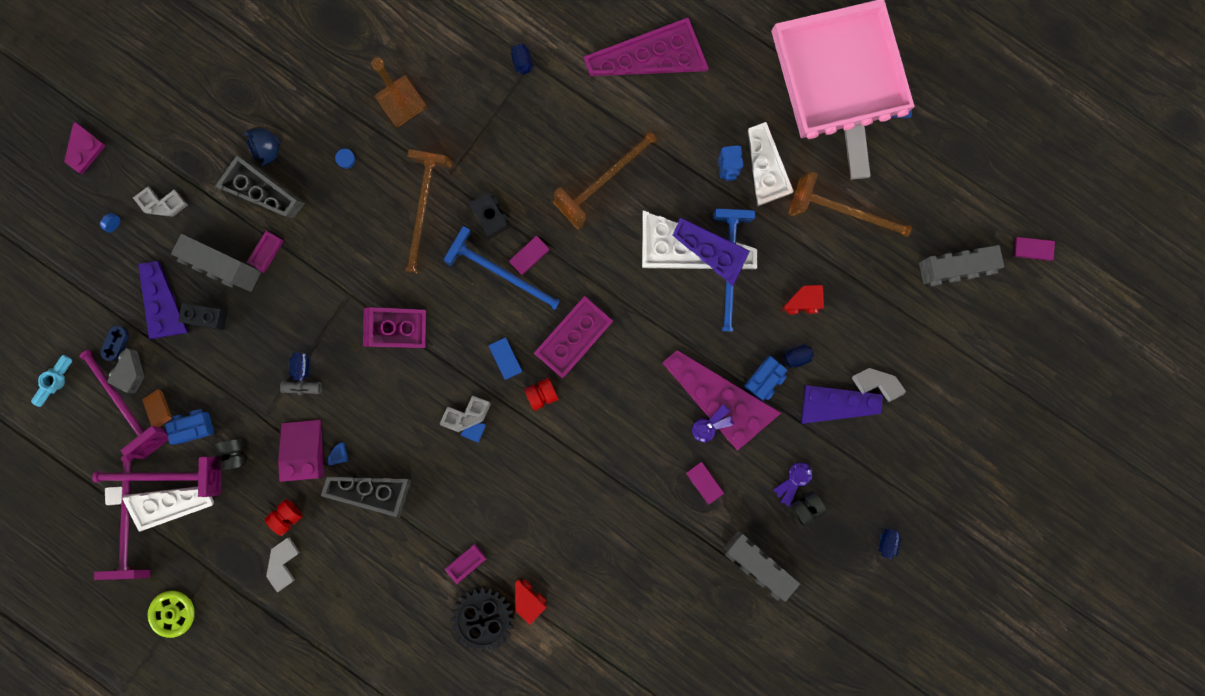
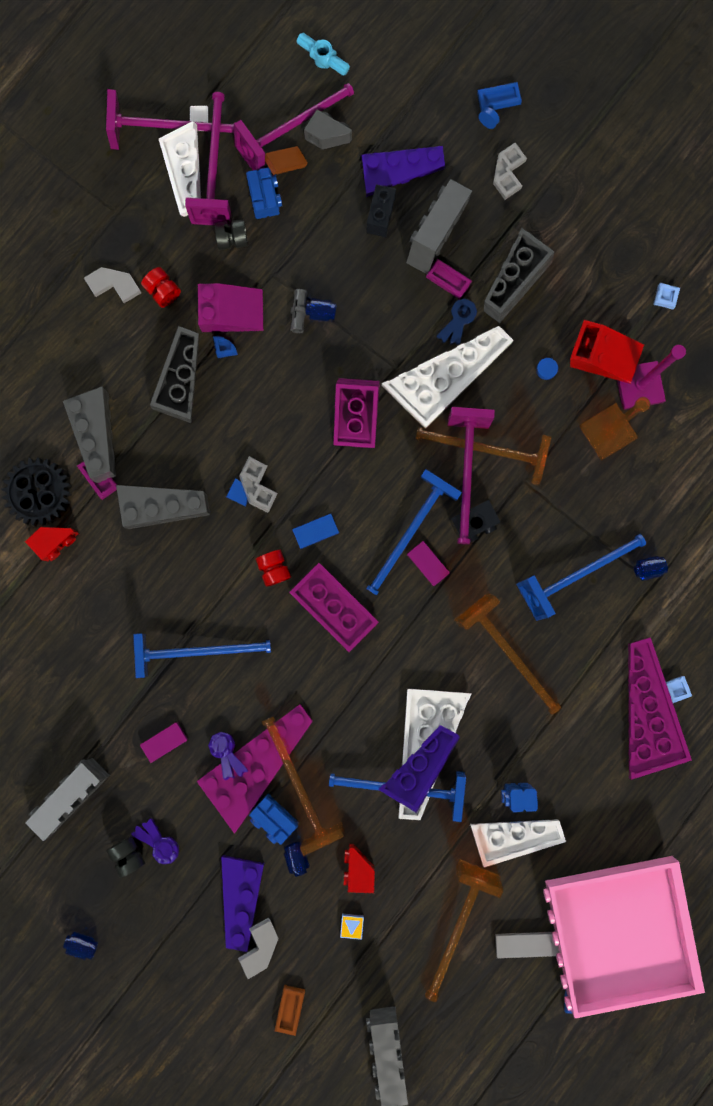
camera: 90 degrees right, 0 degrees up
magenta wing [64,122,106,174] -> none
dark blue beam [100,326,129,361] -> none
lime plate [148,591,195,638] -> none
dark blue cylinder [244,127,280,167] -> none
none -> dark grey wedge [63,386,116,483]
none -> dark grey wedge [116,485,210,529]
none -> blue tile [133,634,271,678]
none -> clear orange tile [262,716,345,856]
none -> dark orange tile [275,985,305,1036]
none -> tile [340,914,364,940]
none -> white wing [381,326,513,429]
none -> dark blue piece [436,299,477,346]
none -> magenta tile [447,407,495,544]
none -> blue tile [477,82,522,111]
none -> blue tile [516,534,646,621]
none -> red slope [570,320,644,384]
none -> magenta tile [617,345,686,410]
none -> light blue tile [654,283,680,309]
none -> light blue tile [666,676,692,703]

